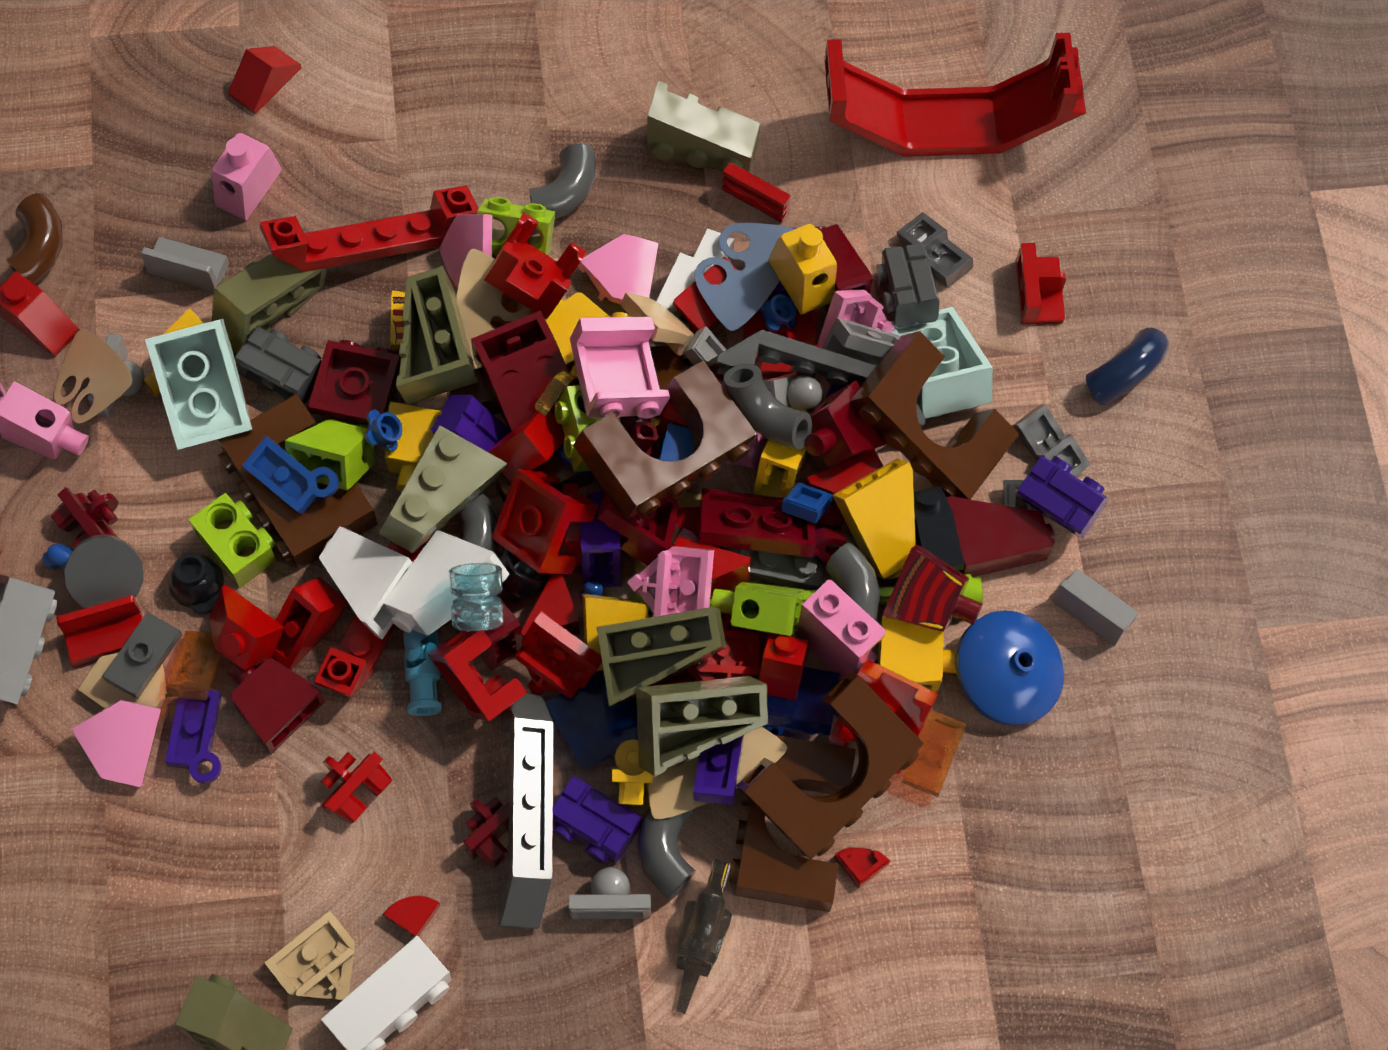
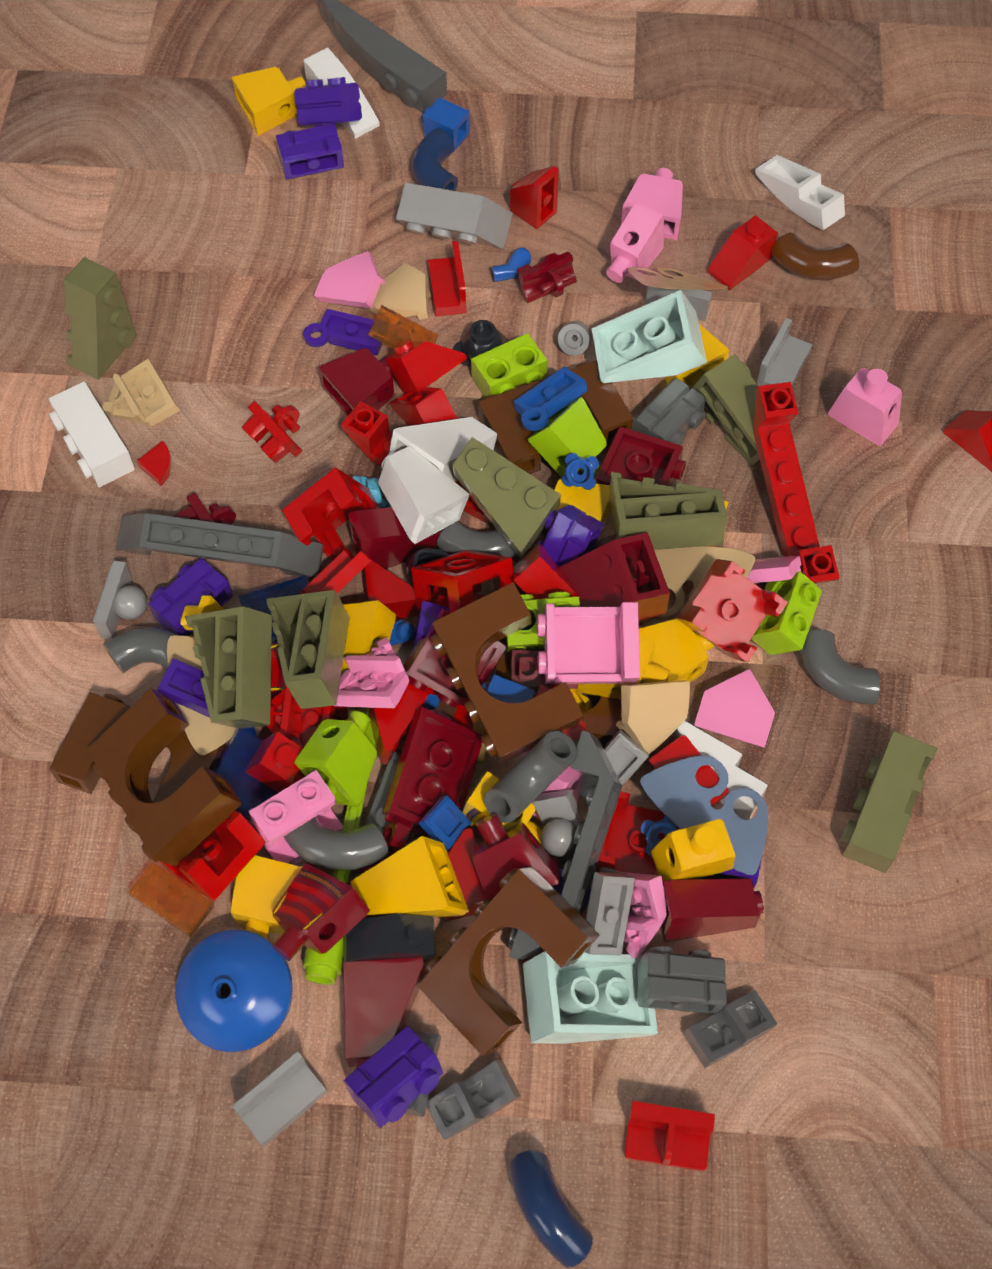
camera: 105 degrees right, 5 degrees down
dark grey tile [64,535,144,608] -> none
dark grey plate [102,612,182,699] -> none
clear light blue wheel [449,563,504,631] -> none
clear yellow tile [535,370,574,416] -> none
clear smoke animal [677,859,732,1014] -> none
red tile [722,162,791,223] -> none
red panel [824,32,1086,157] -> none
red tile [833,847,891,888] -> none
none -> light grey tile [558,321,592,356]

